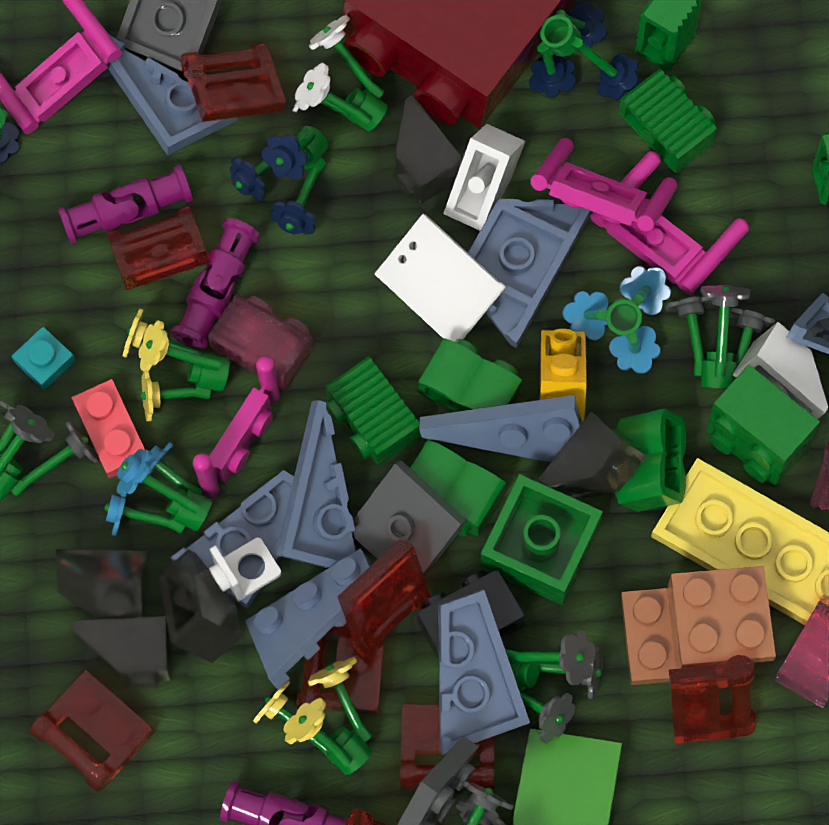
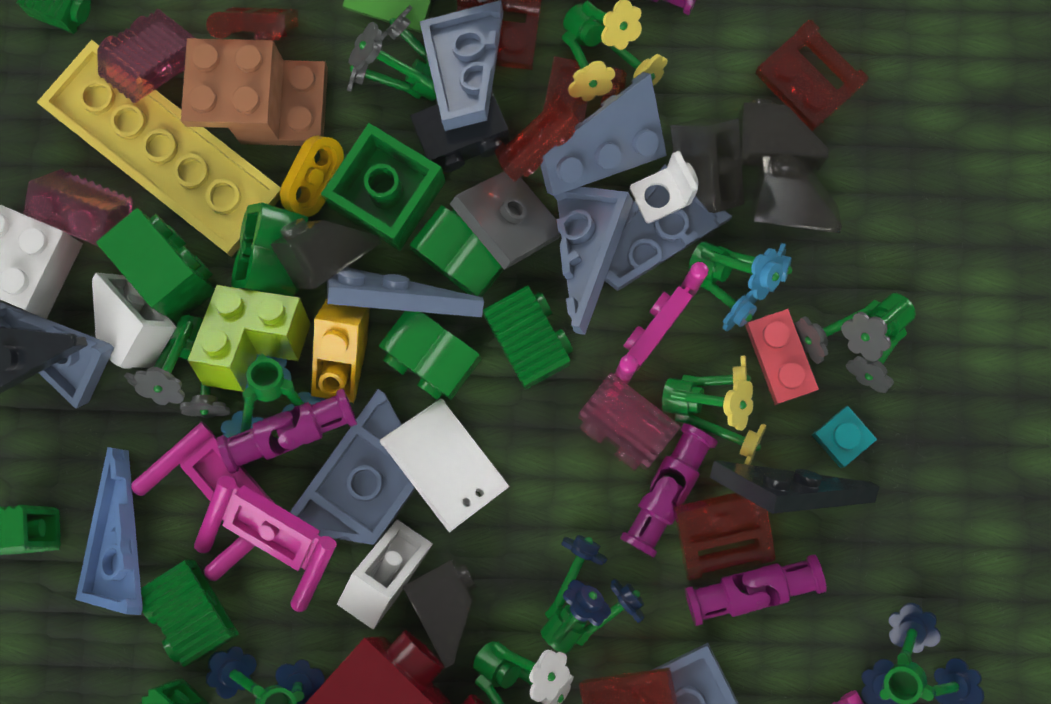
camera: 170 degrees left, 10 degrees up
none -> medium blue wing [75,447,142,615]
none -> lime brick [187,285,311,392]
none -> magenta piece [216,388,357,474]
none -> yellow plate [280,136,344,217]
none -> black wing [710,461,880,514]

